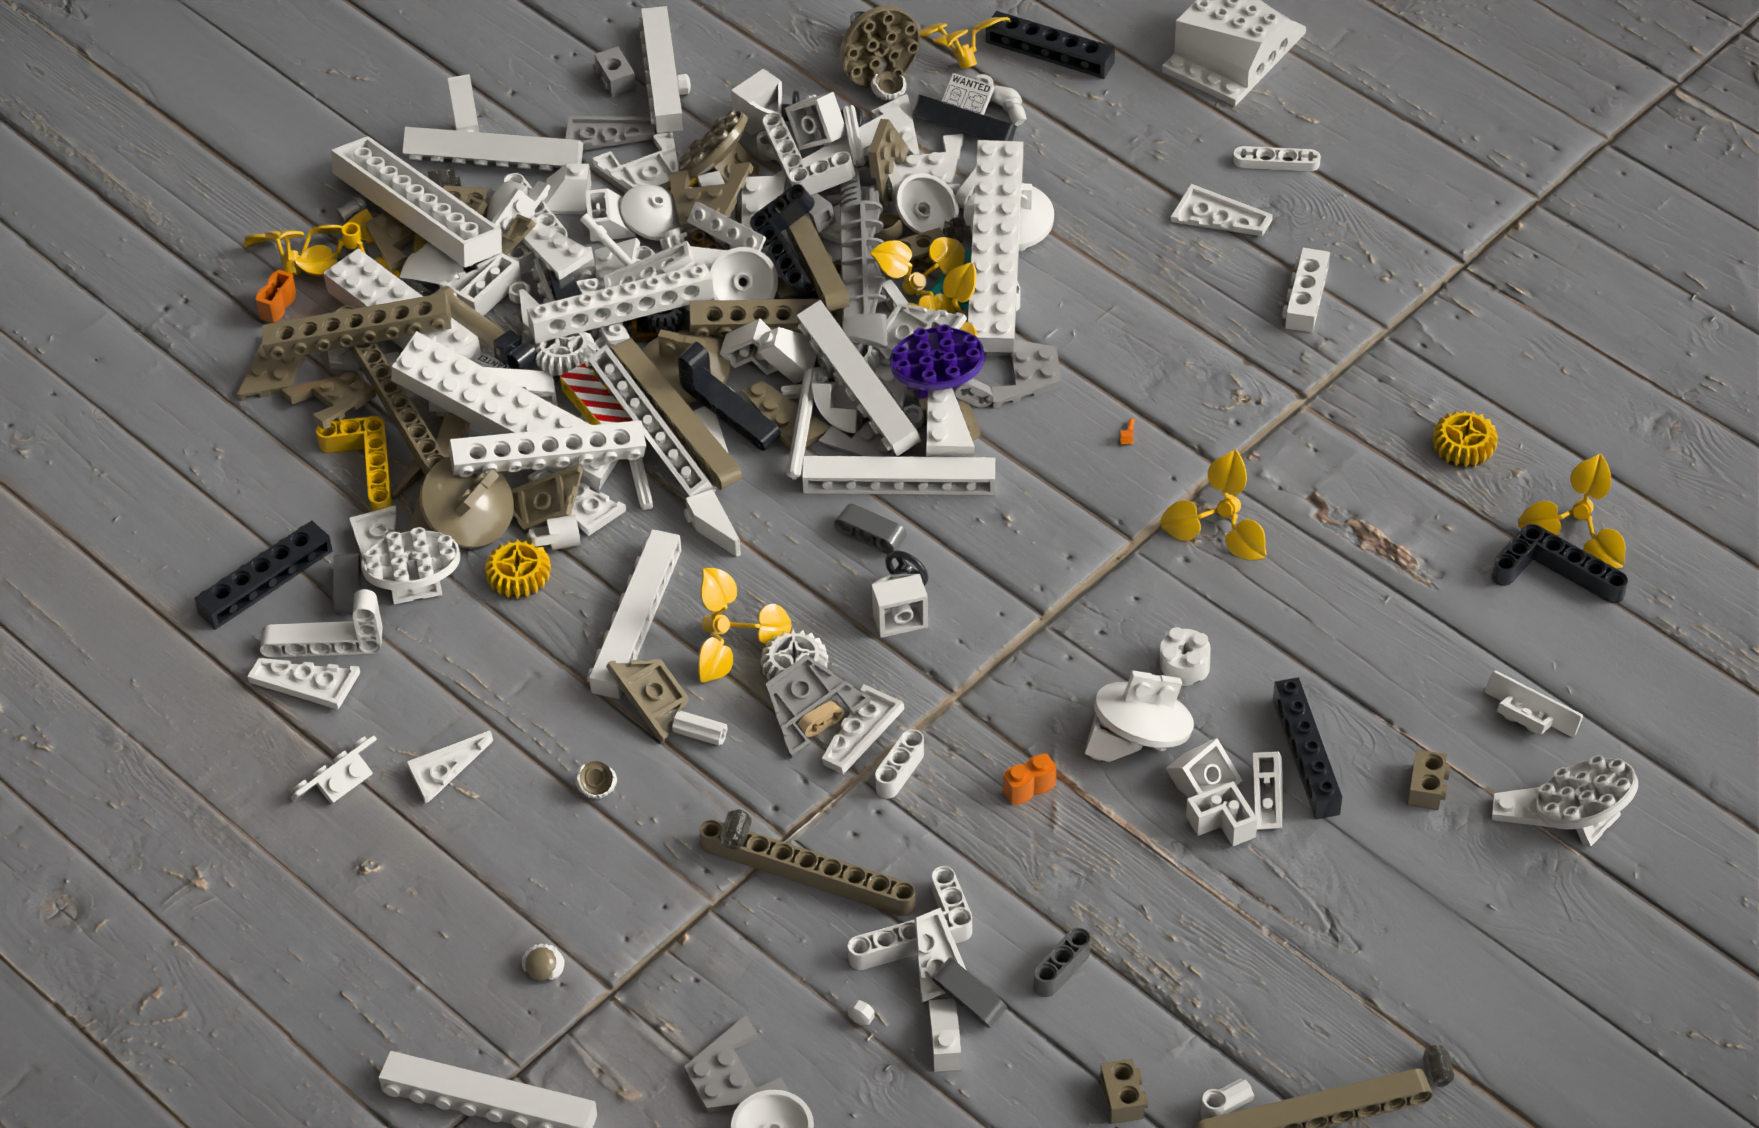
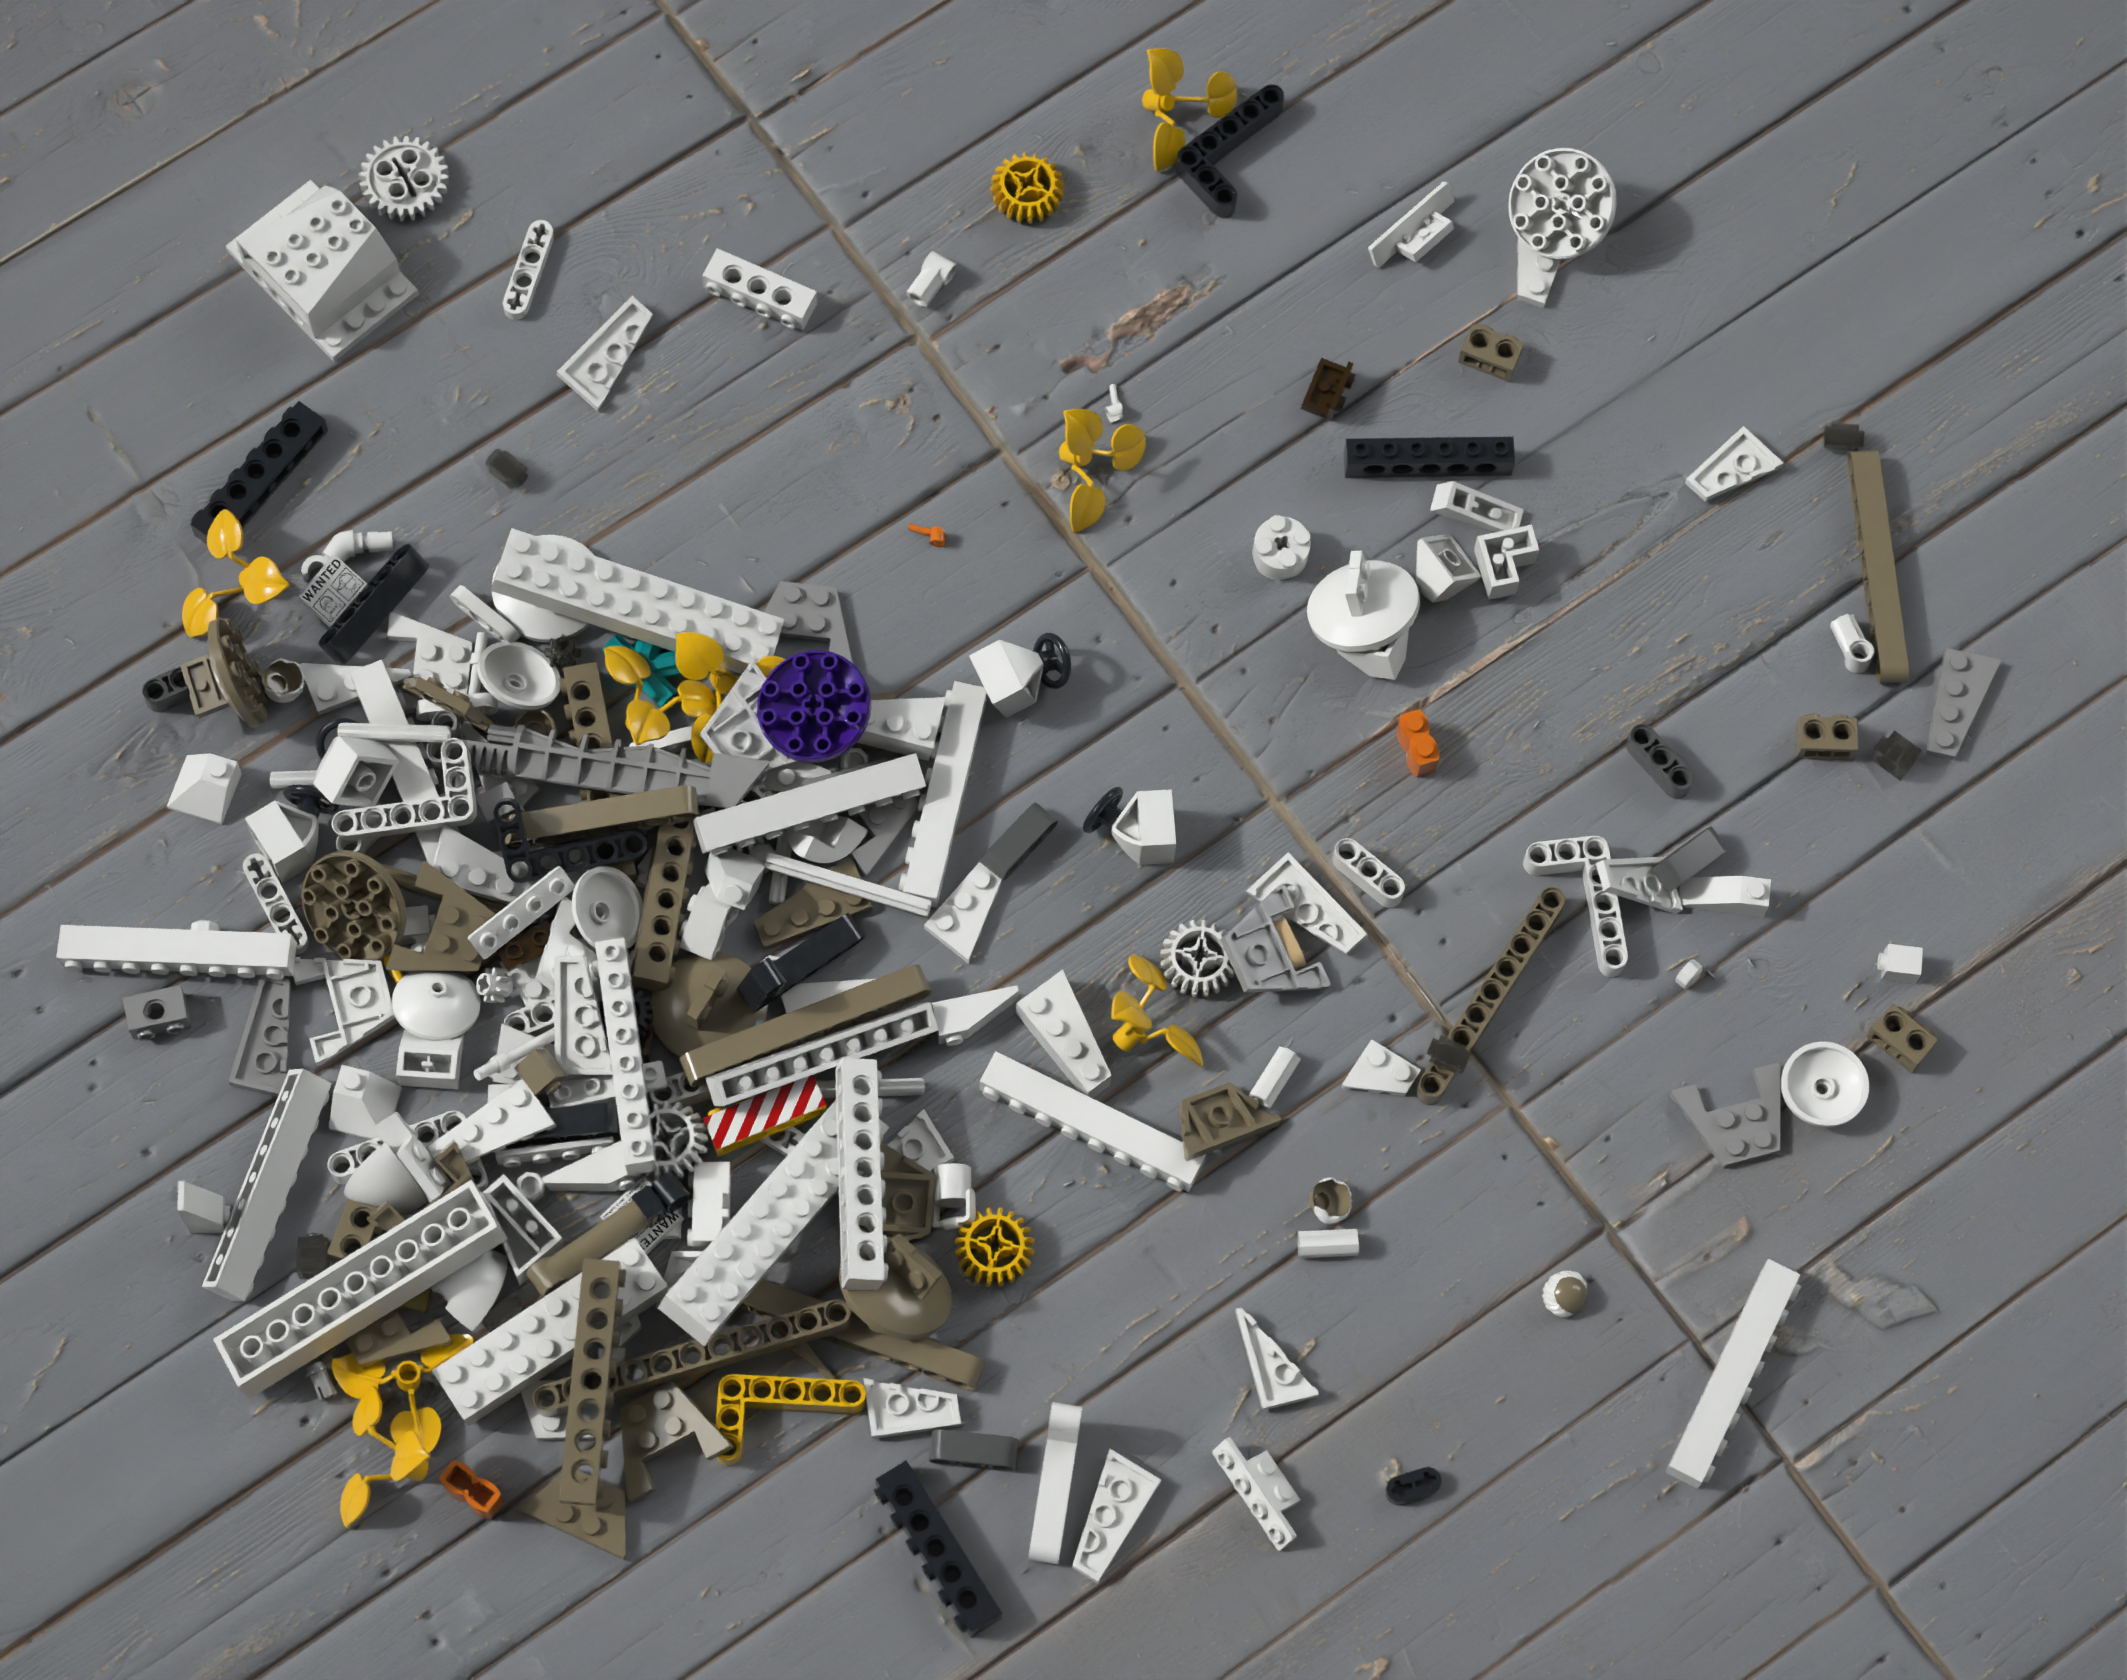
camera: 85 degrees left, 20 degrees up
white bracket [361,527,460,604] -> none
none -> white slope [167,753,242,825]
none -> white beam [243,853,309,955]
none -> white gear [359,136,449,221]
none -> clear smoke brick [485,448,528,489]
none -> dark tan brick [514,1048,567,1096]
none -> white piece [907,251,958,307]
none -> white wing [924,862,1002,964]
none -> white piece [969,633,1071,718]
none -> white wedge [1016,969,1112,1098]
none -> white hand [1105,384,1123,423]
none -> white axle [1297,1229,1359,1258]
none -> dark brown bracket [1301,358,1356,421]
none -> white wing [1341,1039,1421,1096]
none -> black beam [1385,1467,1442,1505]
none -> white wing [1685,426,1784,502]

